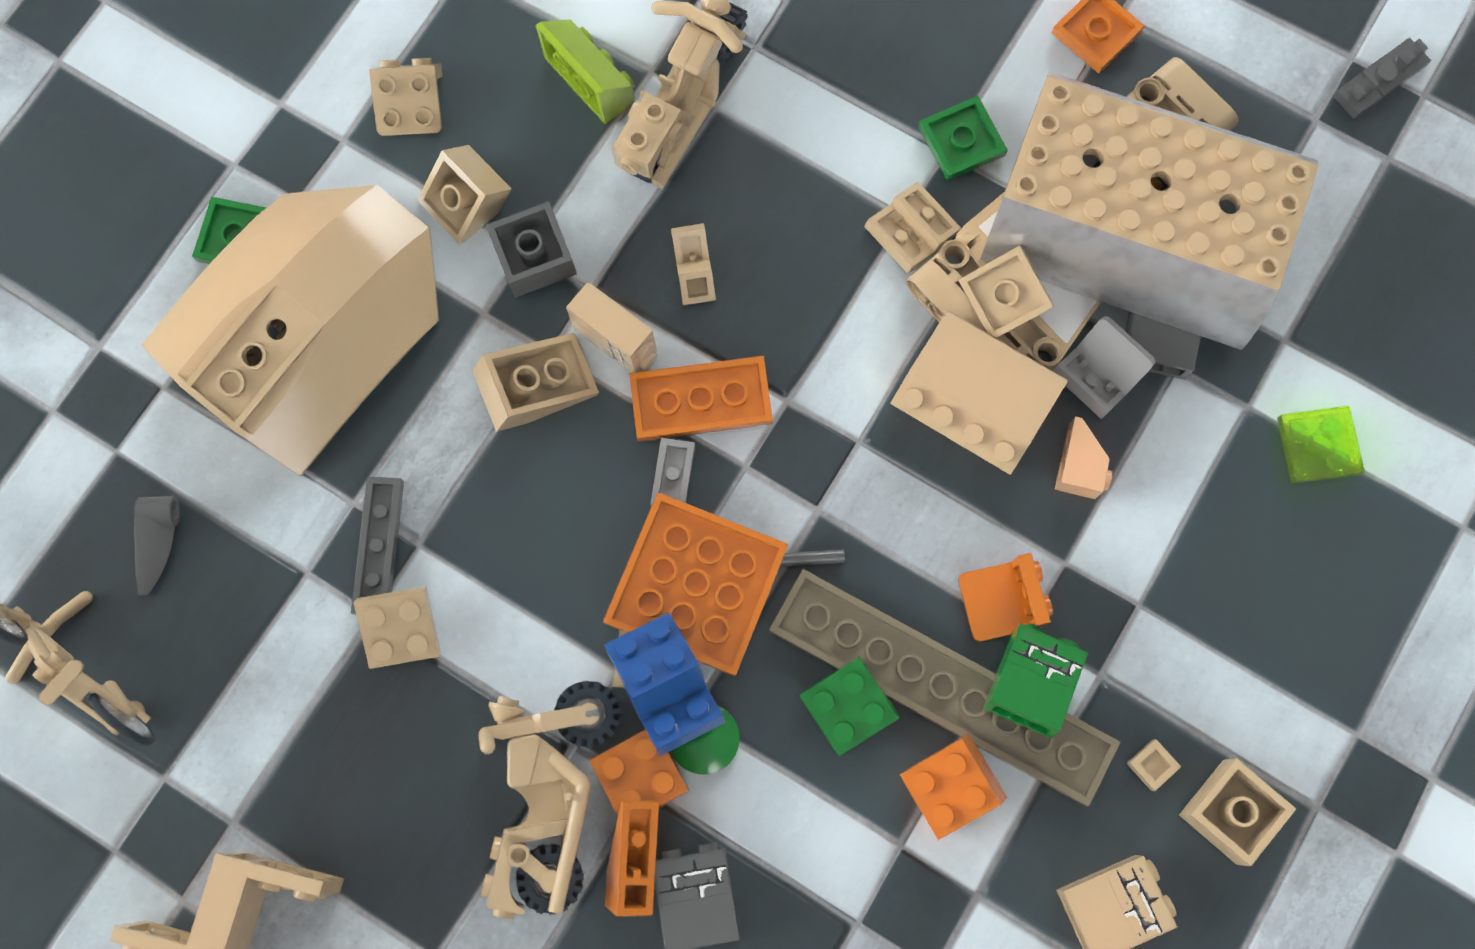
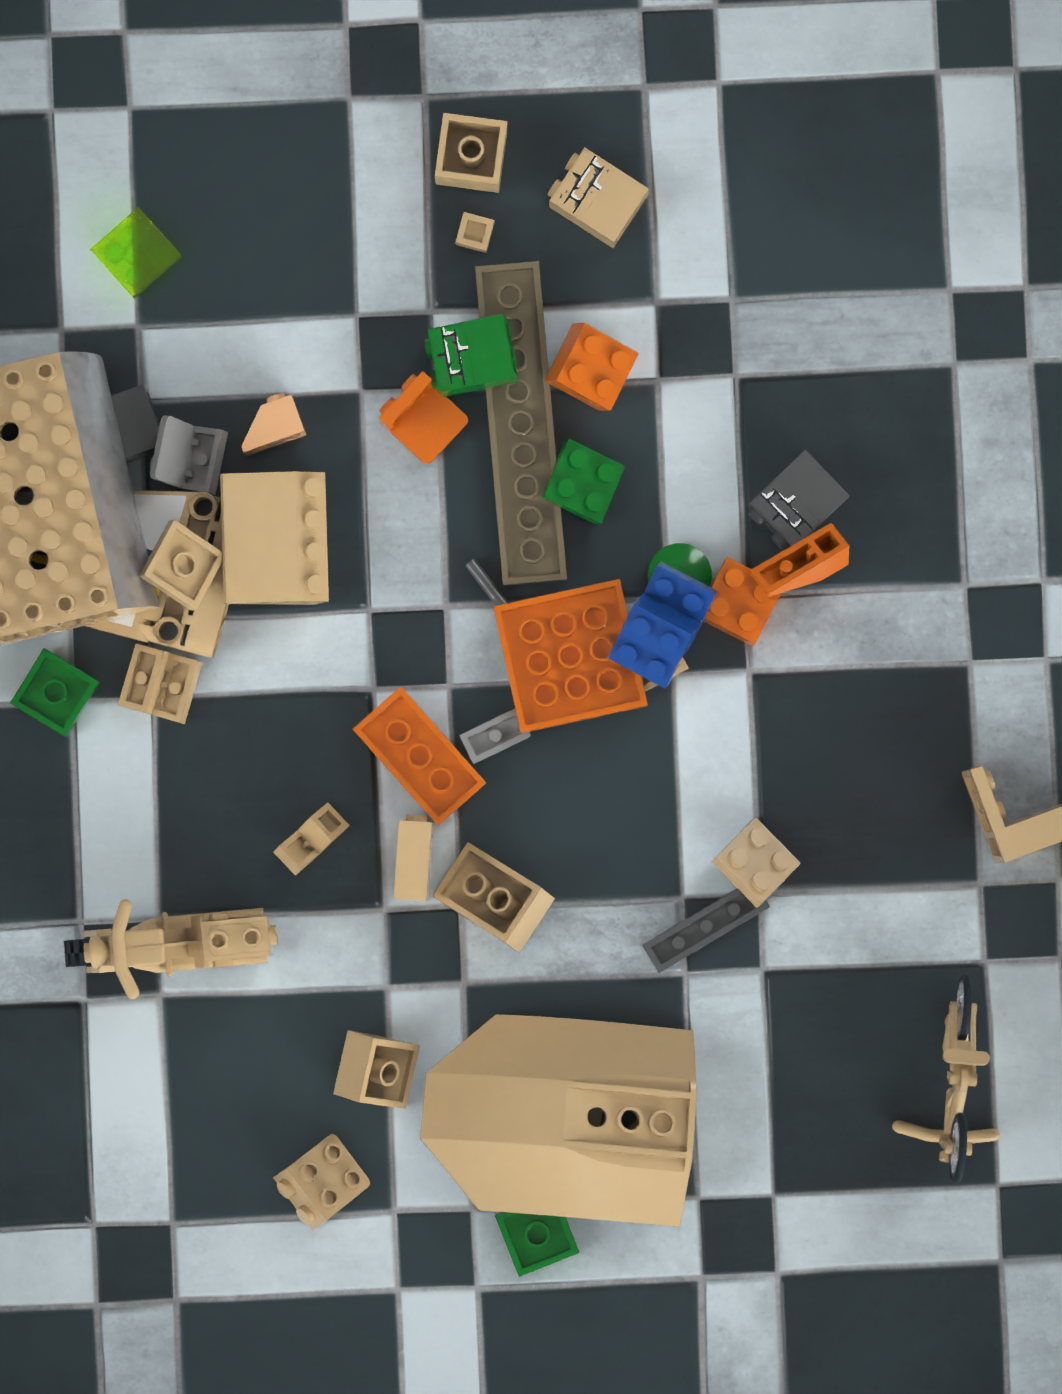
camera: 130 degrees left, 10 degrees up
dark grey piece [134,496,180,595] -> none
tan piece [478,681,621,919] -> none
dark grey brick [486,201,577,298] -> none
lime slope [535,19,635,125] -> none

